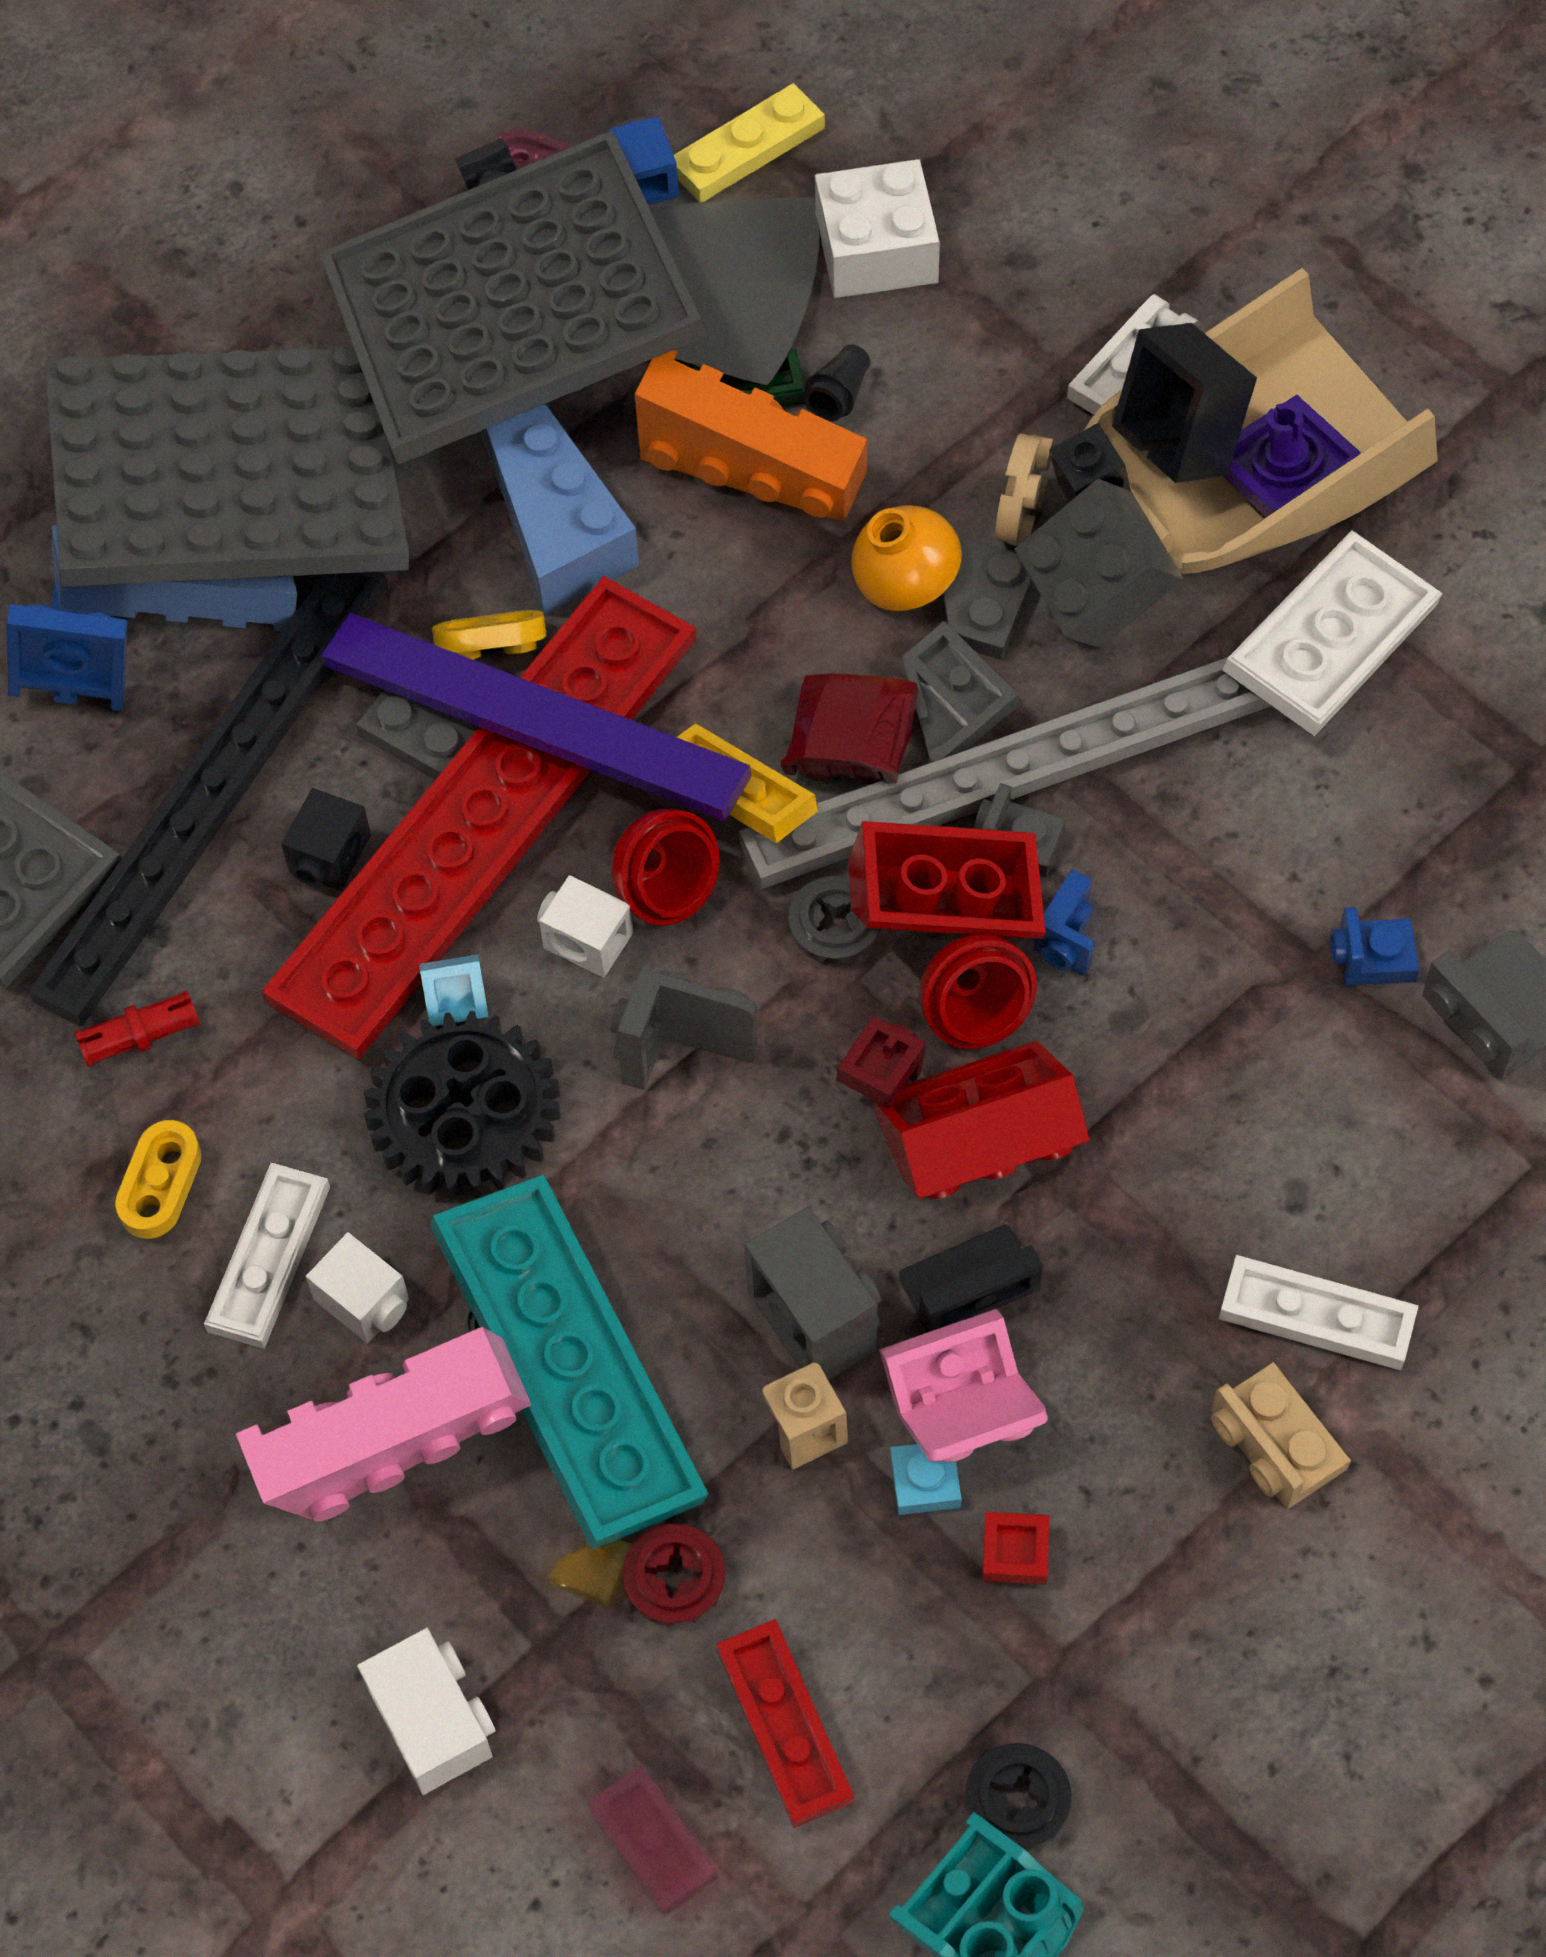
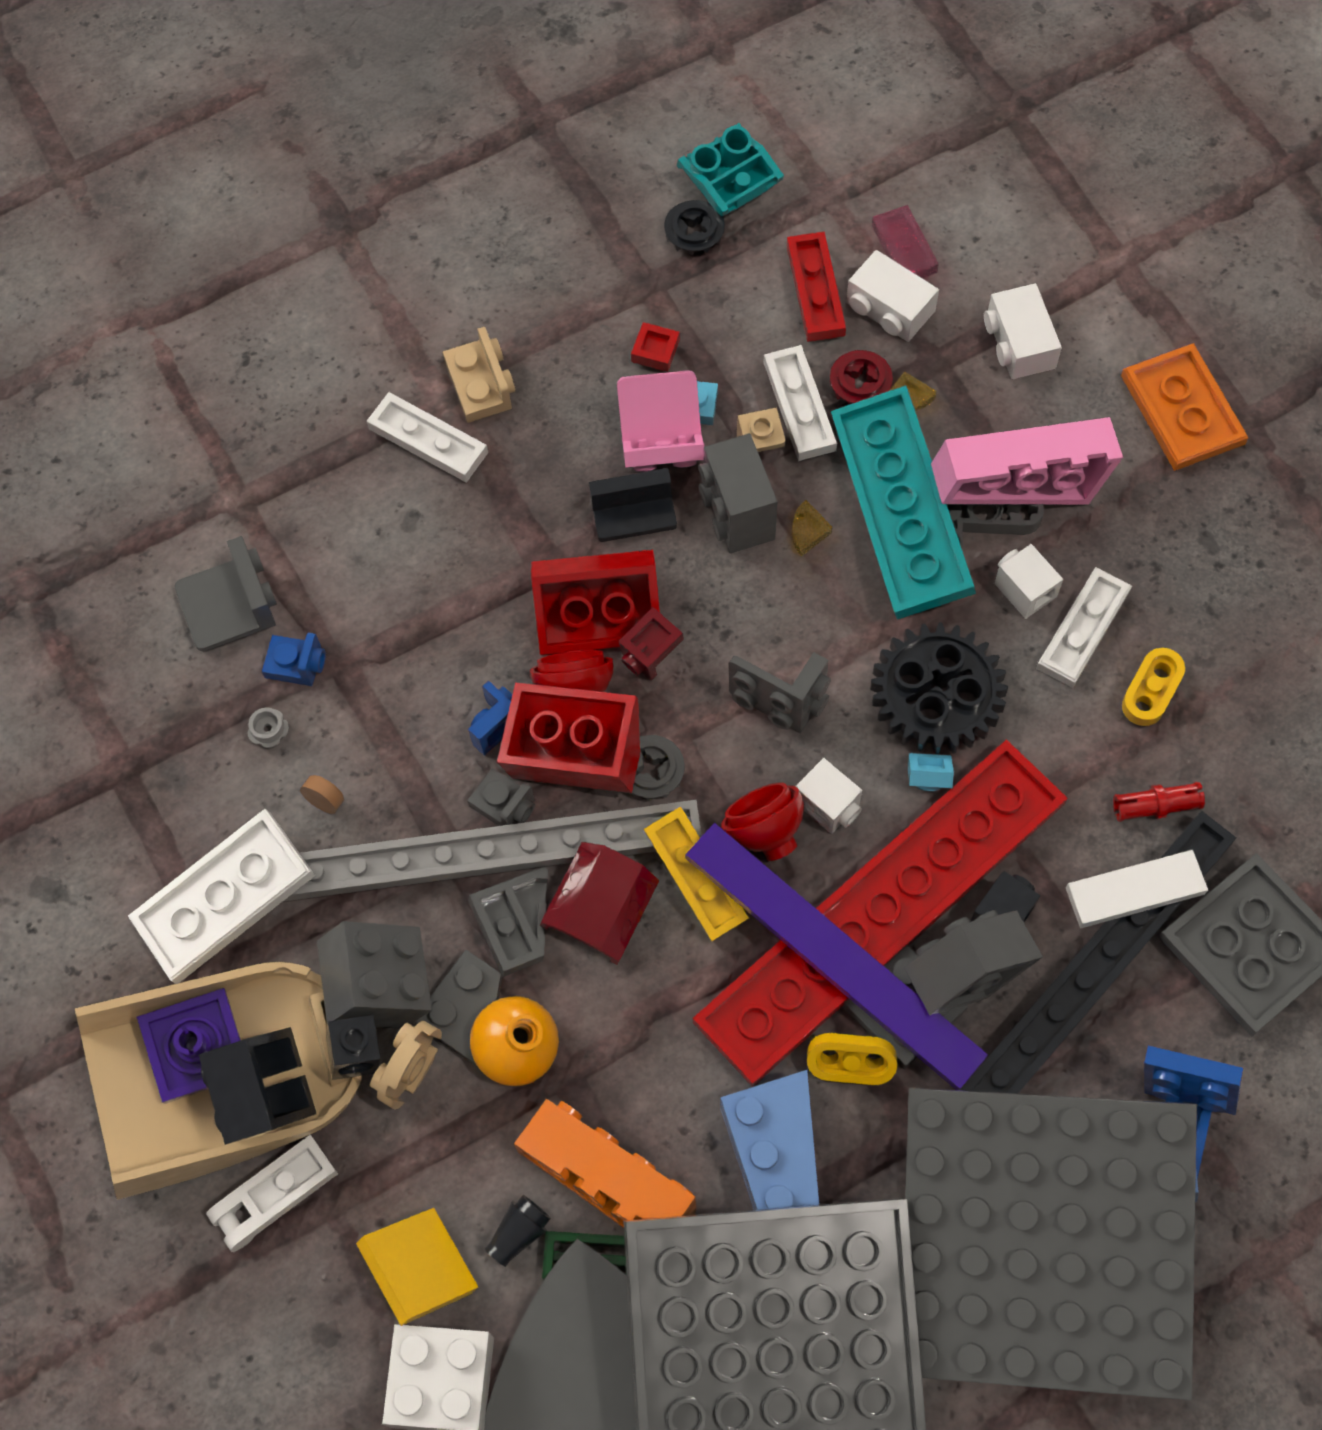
camera: 165 degrees left, 5 degrees up
none -> light grey plate [247,708,289,748]
none -> medium nougat tile [300,775,344,814]
none -> yellow tile [356,1207,479,1326]
none -> white plate [764,345,837,461]
none -> clear yellow tile [792,500,833,556]
none -> white brick [846,250,939,342]
none -> dark grey brick [904,910,1043,1015]
none -> white tile [1066,850,1208,929]
none -> orange tile [1121,343,1249,471]

